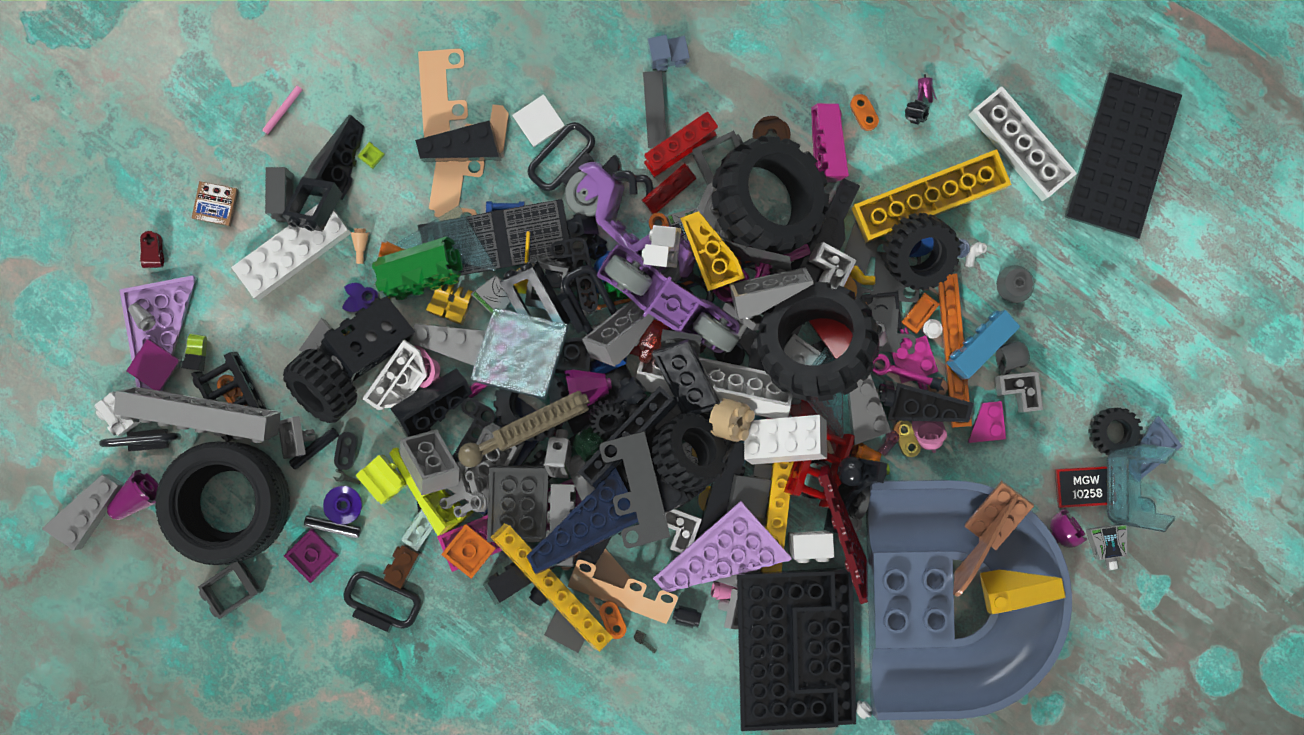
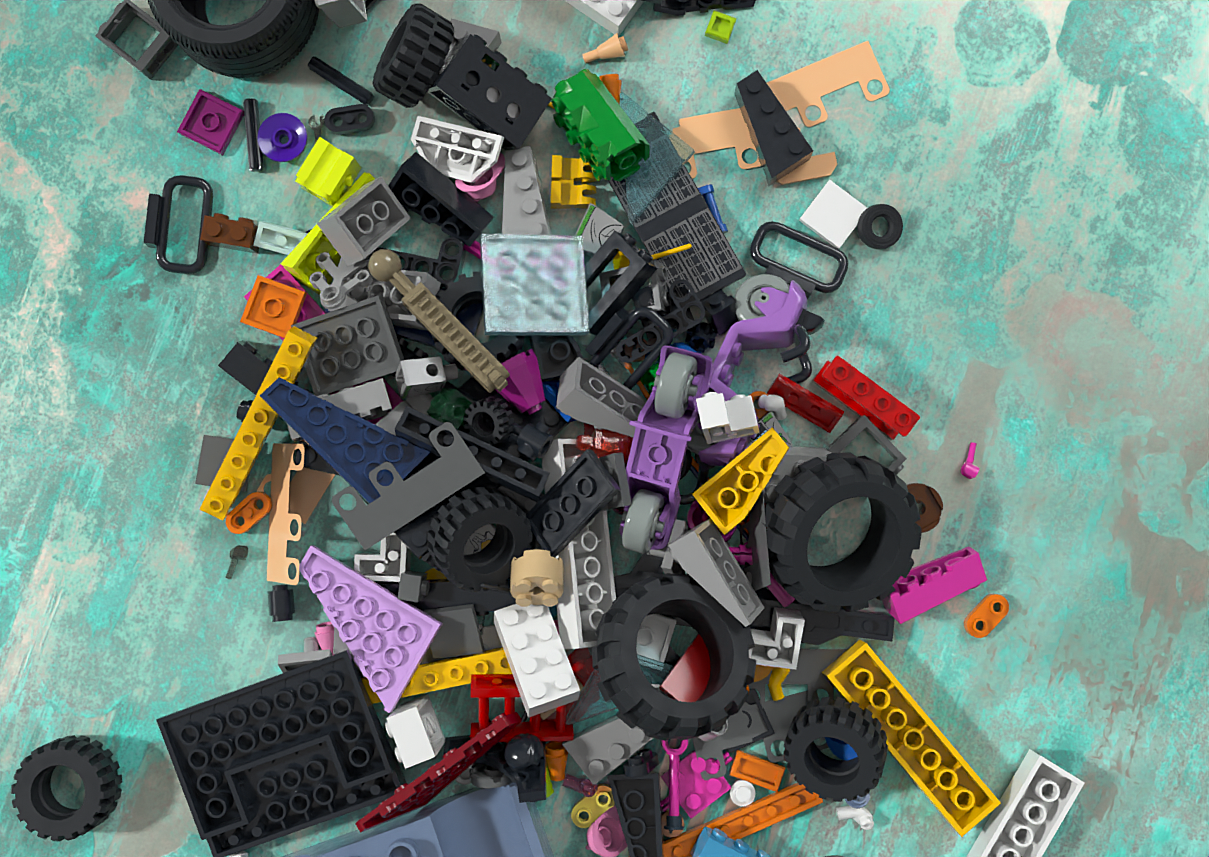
camera: 80 degrees right, 0 degrees up
light grey tile [279,416,315,459] -> none
dark purple plate [342,283,379,312] -> none
dark grey tile [643,71,667,148] -> none
sand blue brick [648,35,690,71] -> none
black hair [714,342,745,366] -> none
black gear [905,99,929,125] -> none
flat silver piece [917,74,937,103] -> none
none -> dark grey plate [398,570,430,602]
none -> white arm [758,395,787,420]
none -> black tyre [857,204,903,249]
none -> dark pink hand [960,442,980,479]

